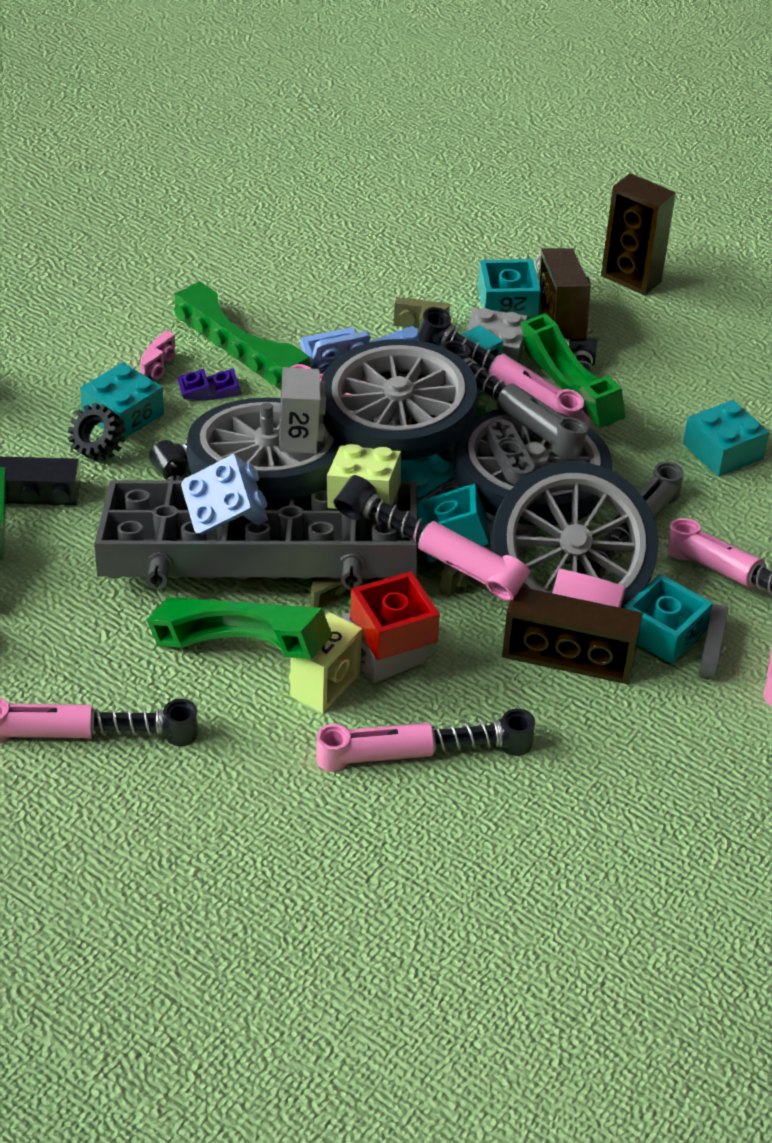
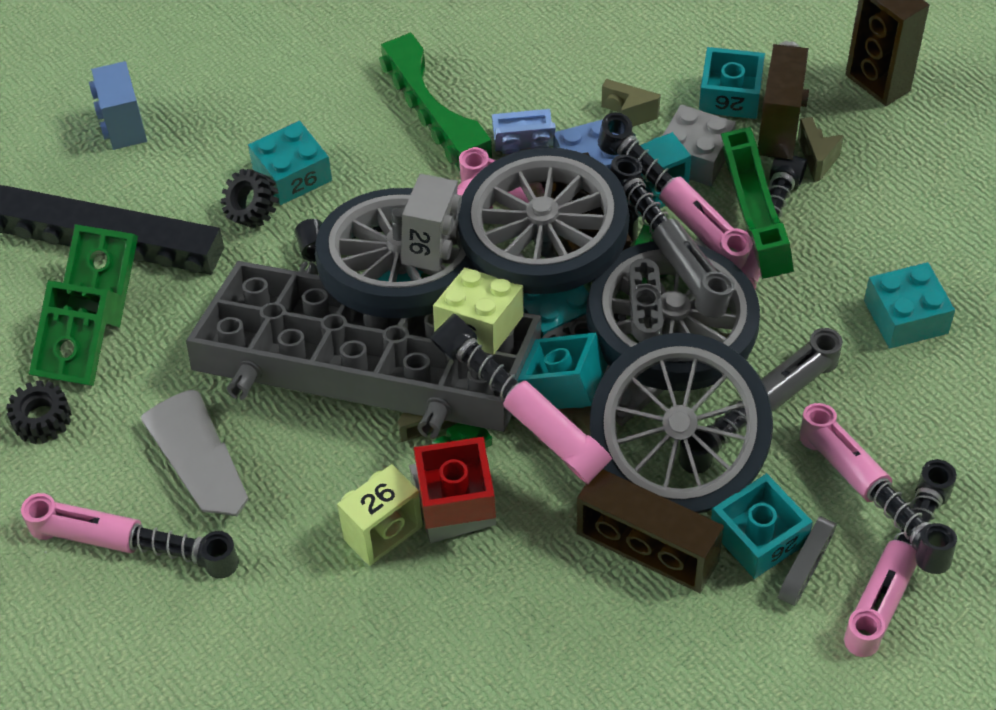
camera: 20 degrees right, 10 degrees up
bright pink slope [140,330,176,381] -> none
green arch [146,597,333,659] -> none
dark purple slope [177,368,242,400] -> none
light blue bracket [181,454,268,535] -> none
piece [316,708,535,772] -> none
bright pink slope [552,569,626,608] -> none
none -> light grey panel [141,390,249,517]
none -> olive slope [798,117,844,182]

